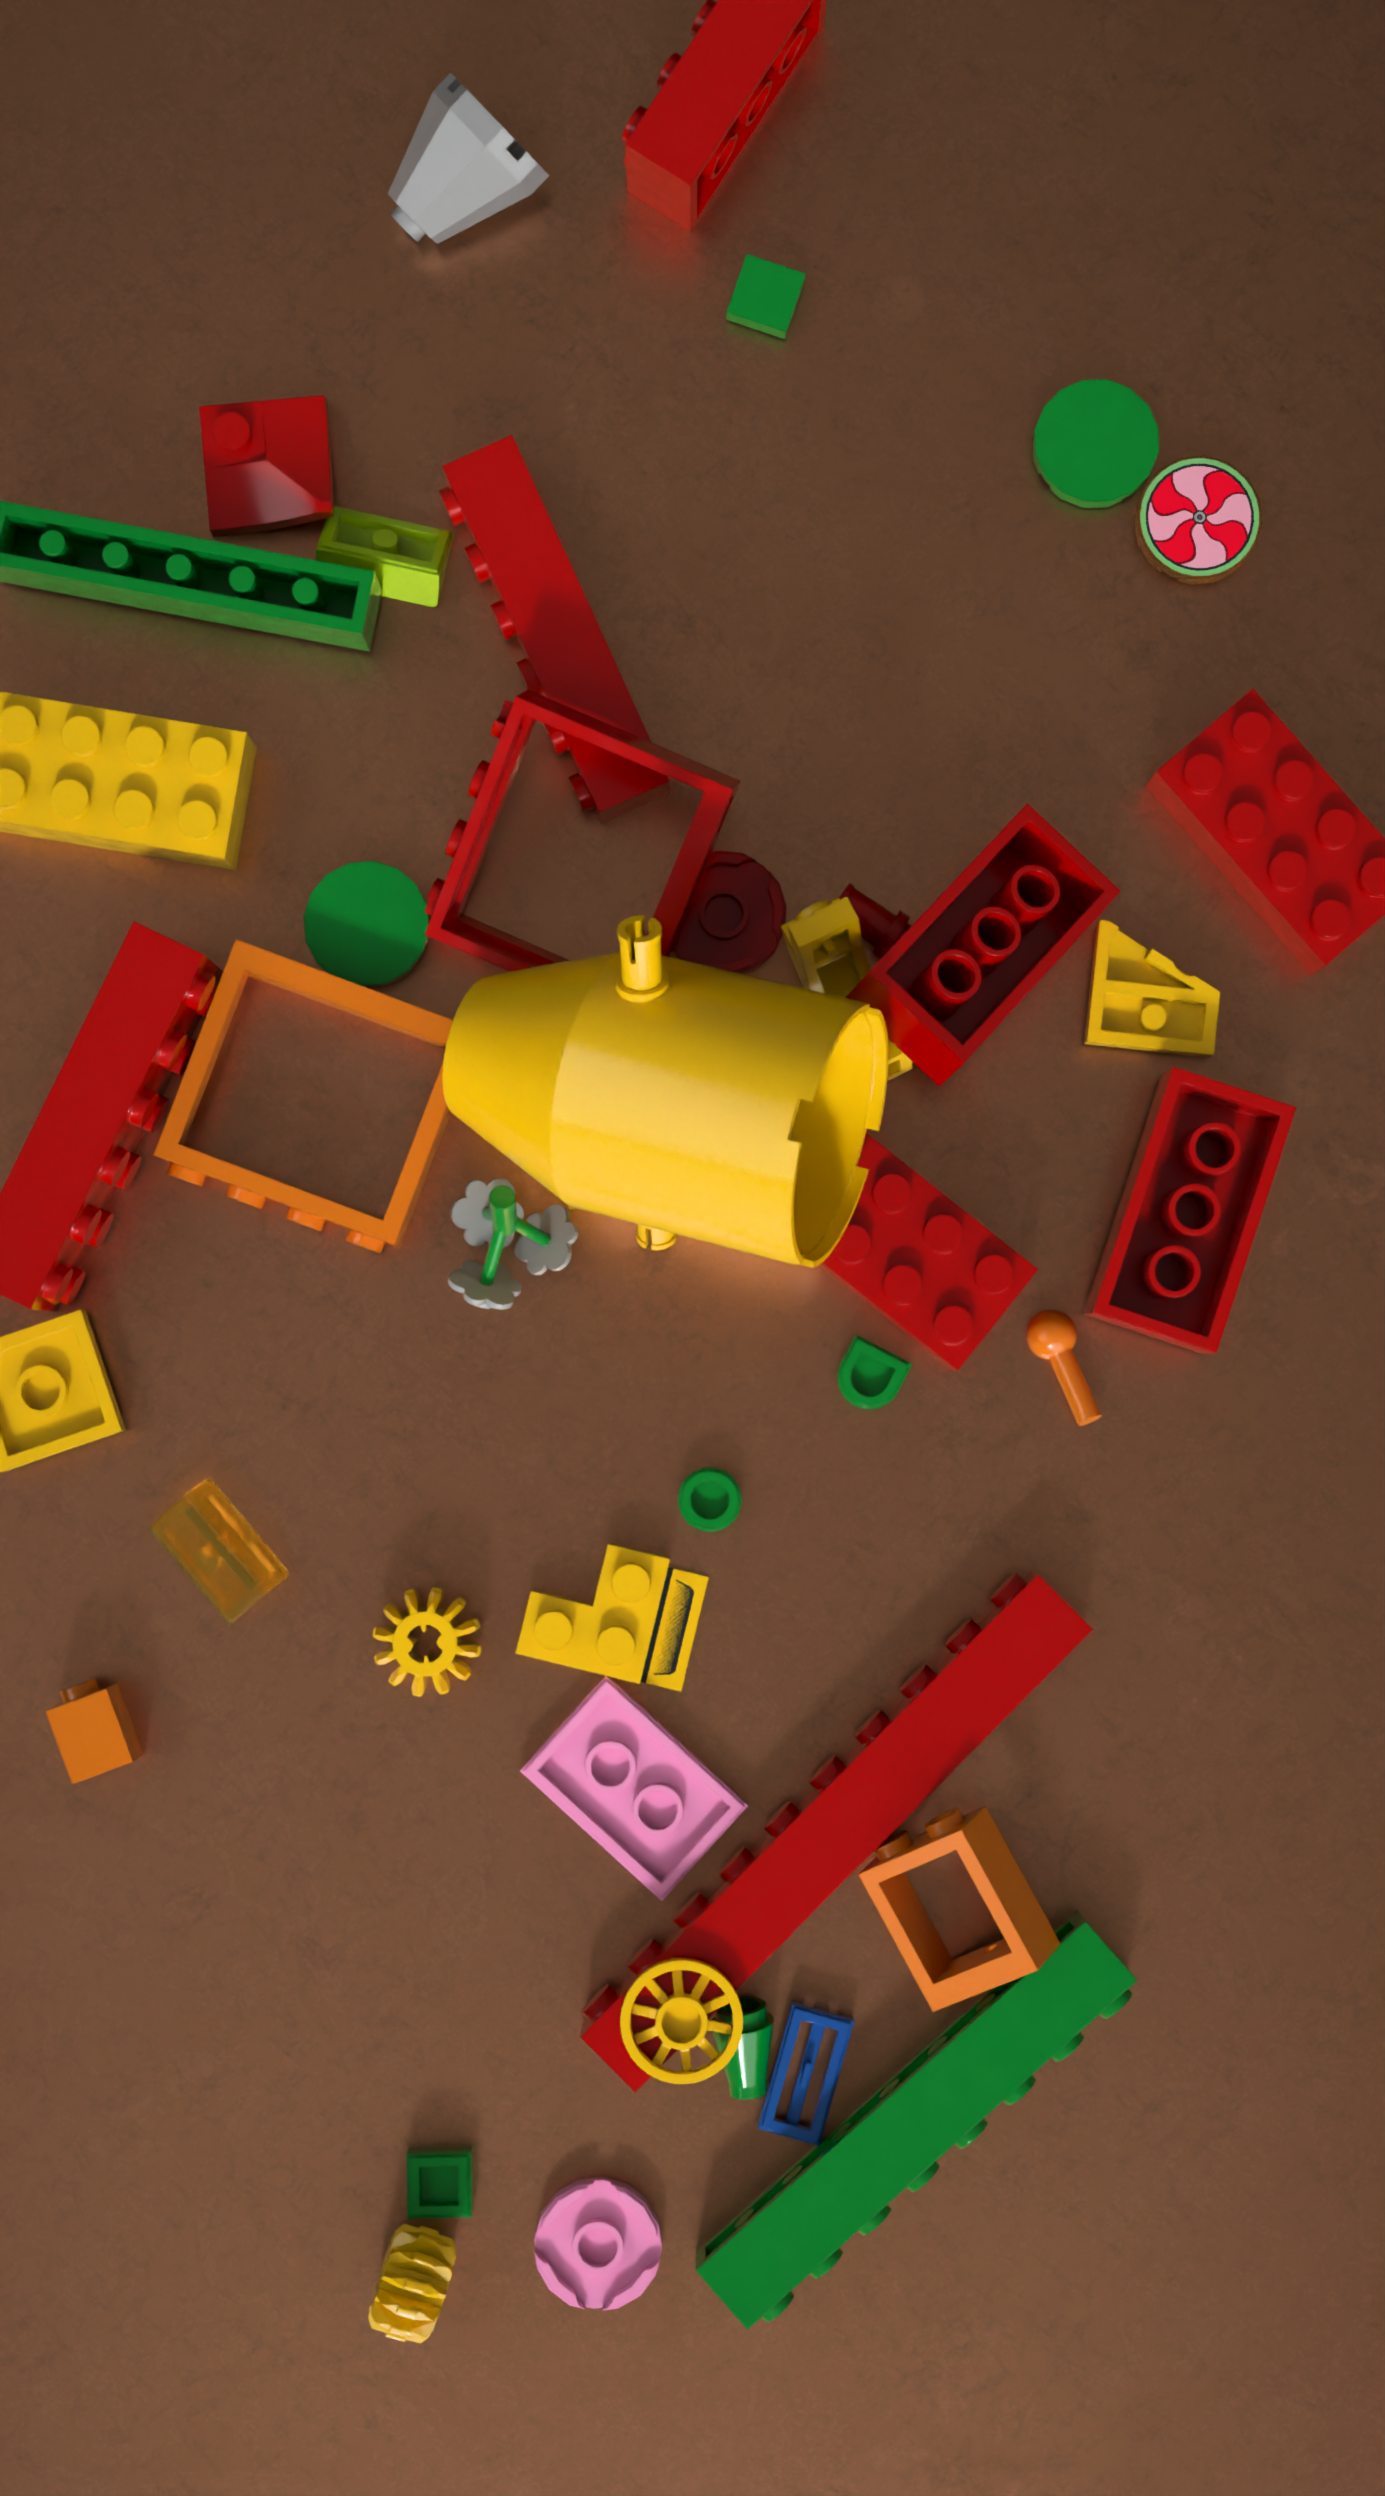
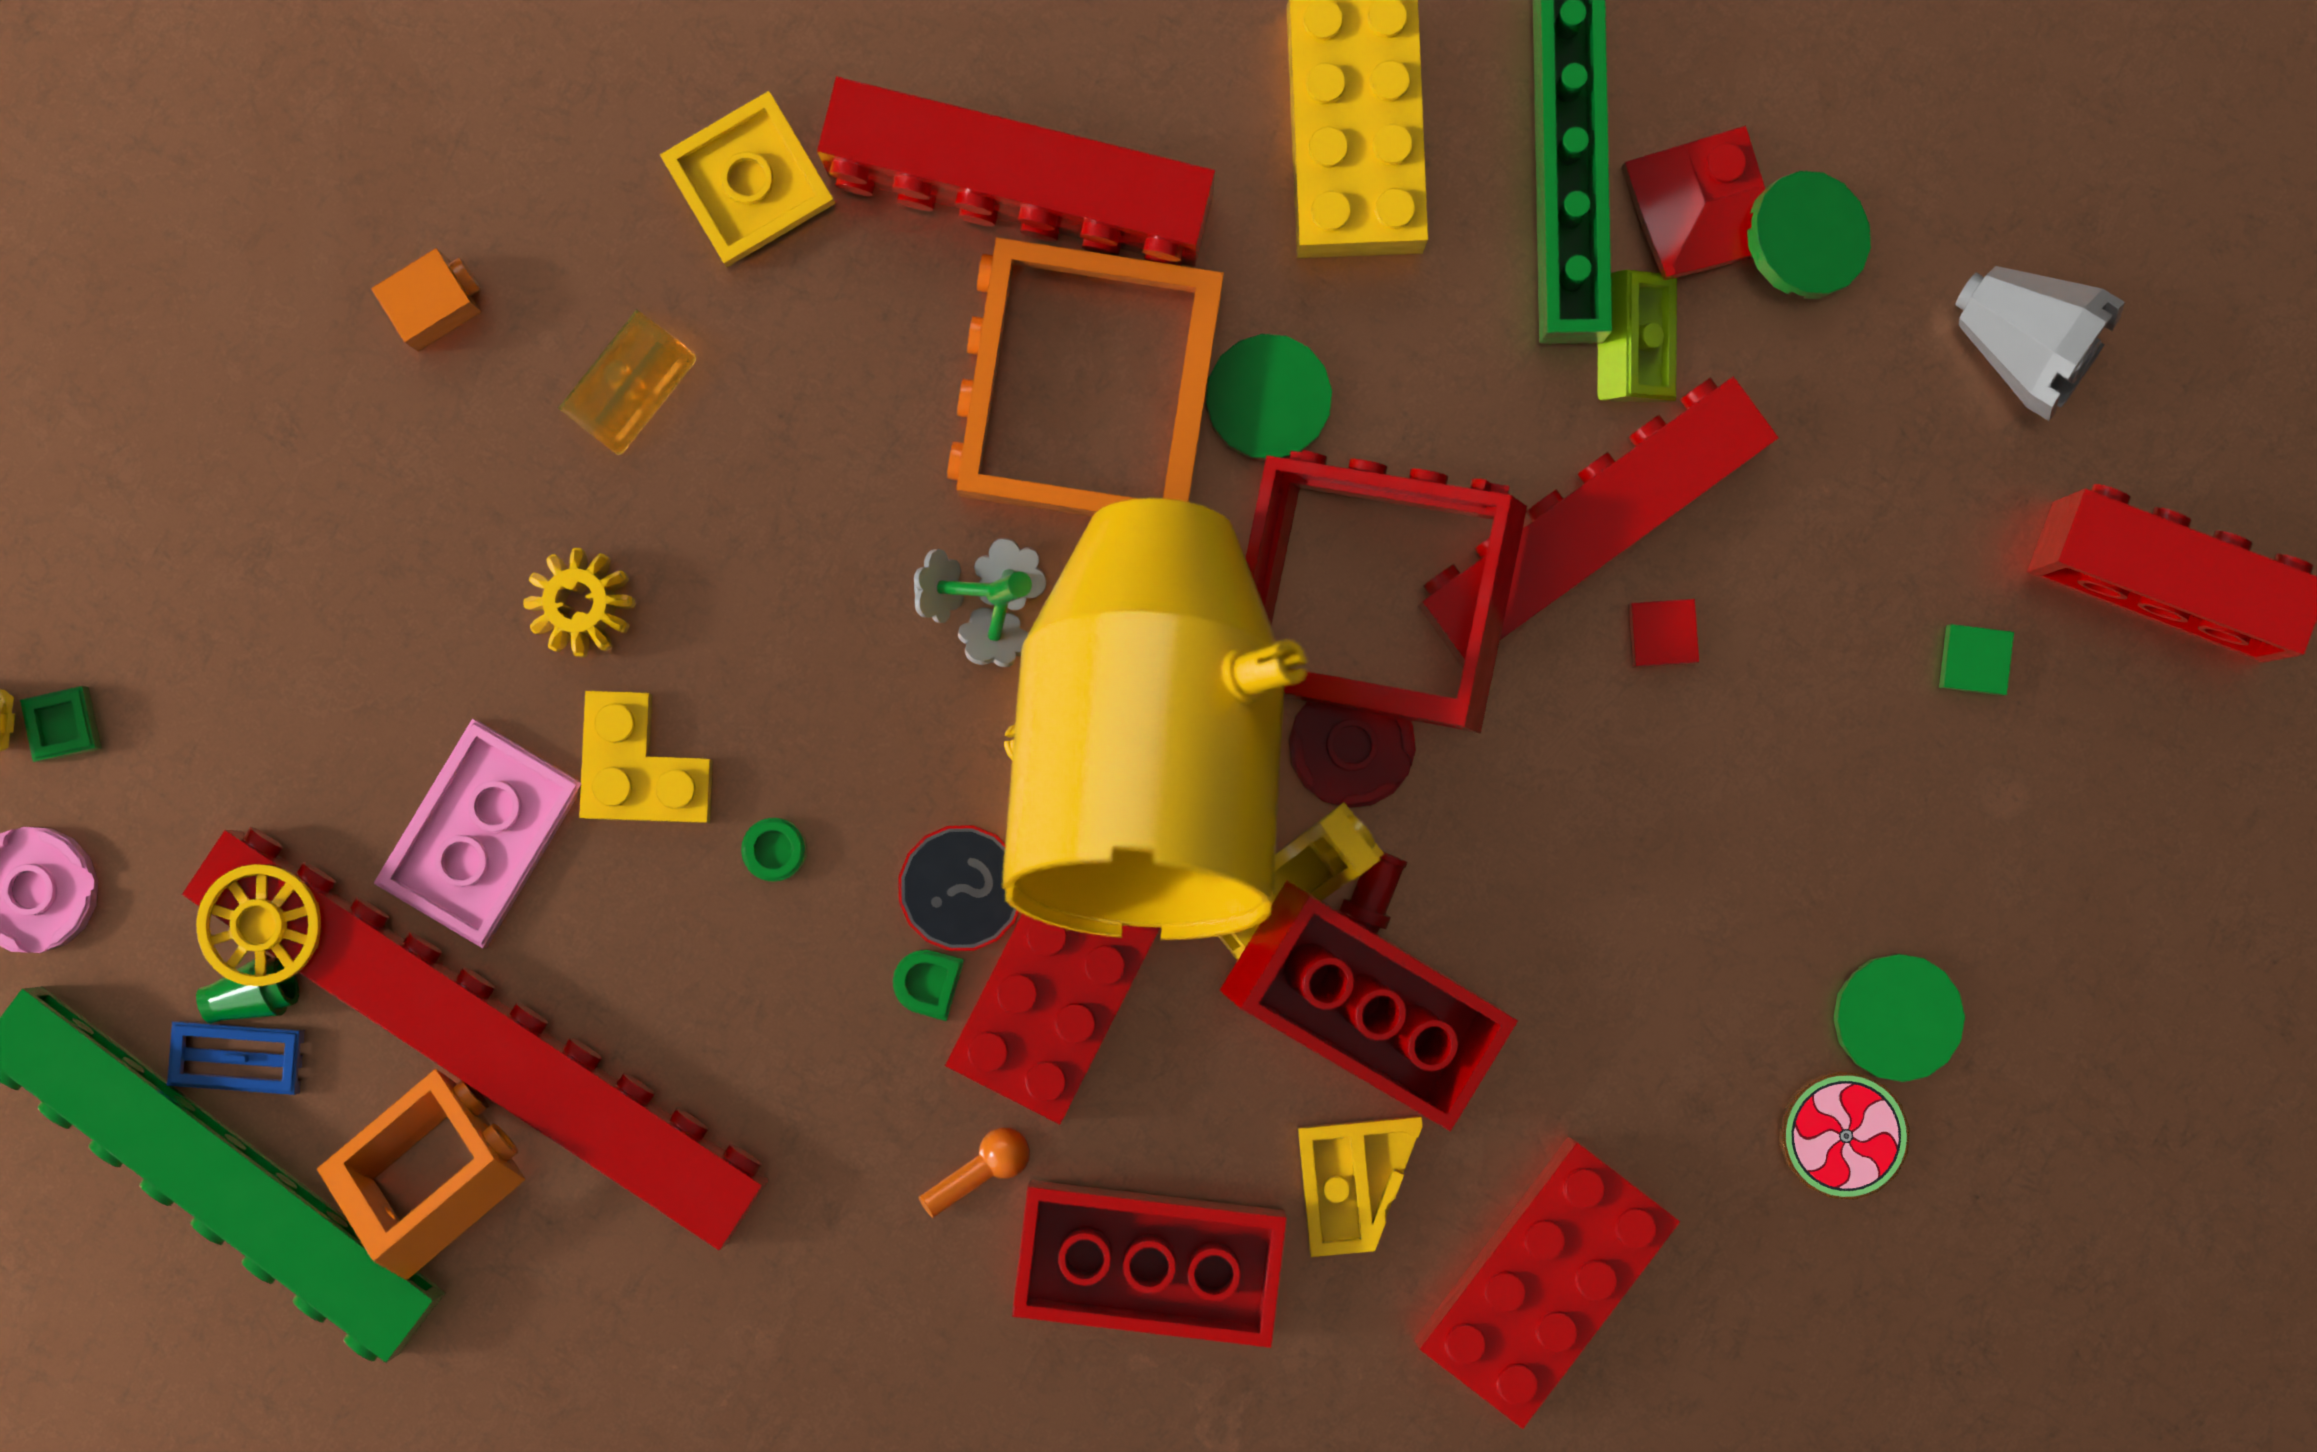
camera: 80 degrees right, 0 degrees up
yellow sticker [641,1567,709,1692] -> none
none -> black tile [898,825,1020,951]
none -> red tile [1629,599,1699,668]
none -> green tile [1747,171,1871,299]

